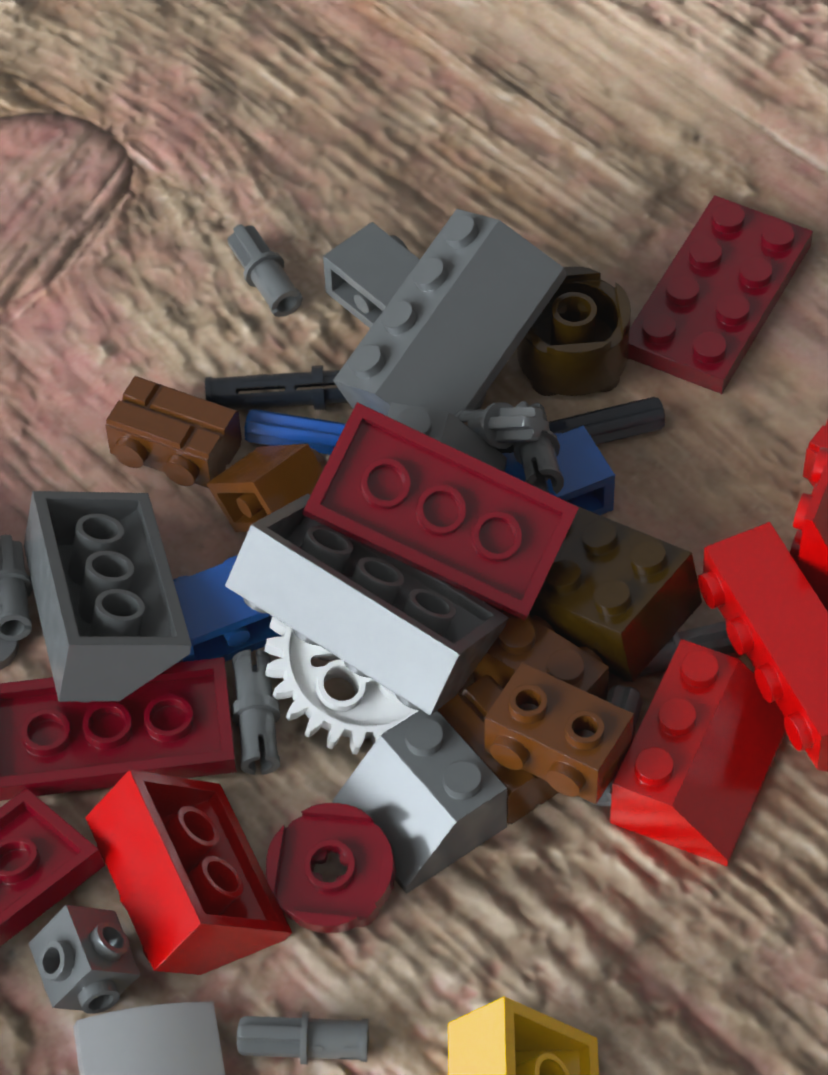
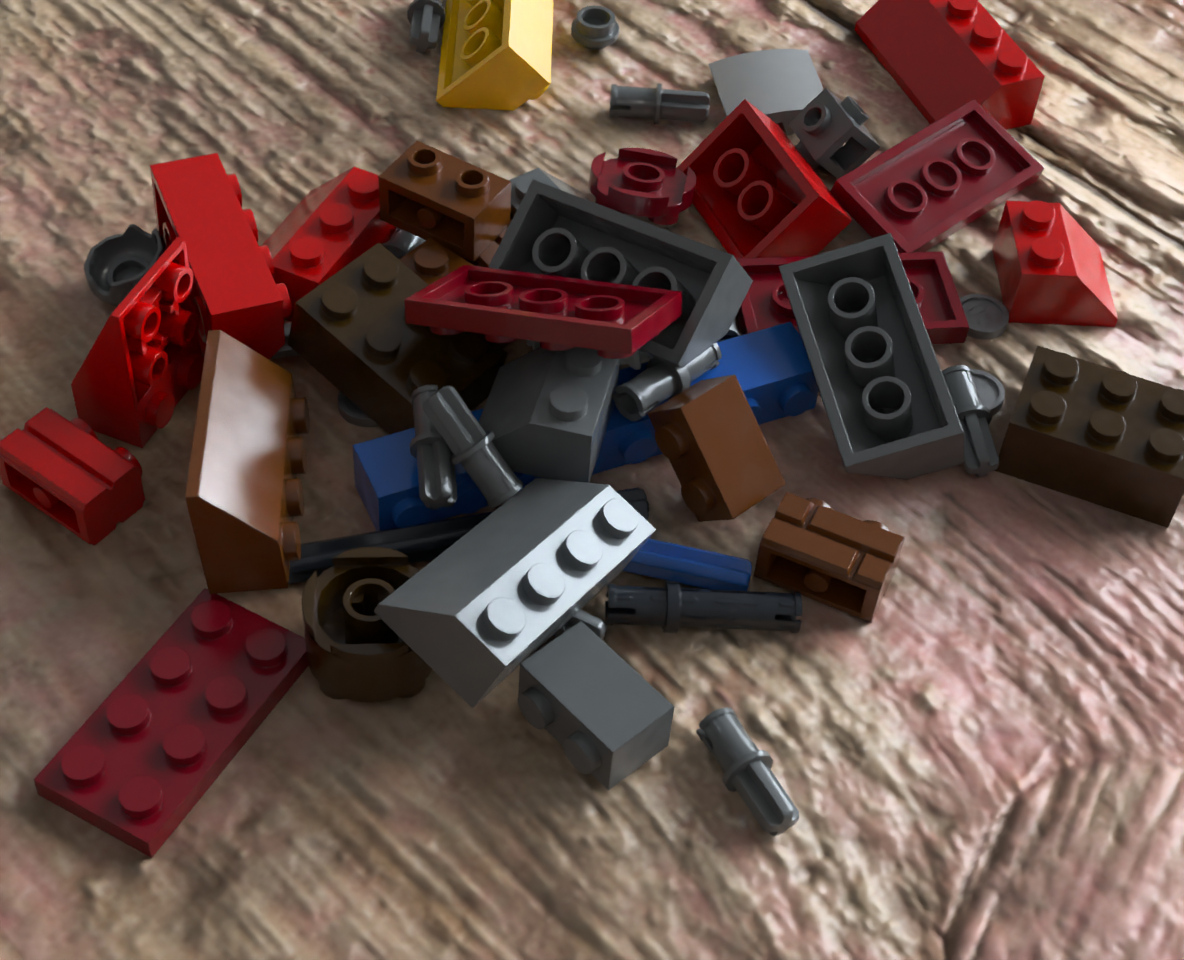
camera: 175 degrees right, 5 degrees down
none -> reddish brown slope [185,330,310,594]

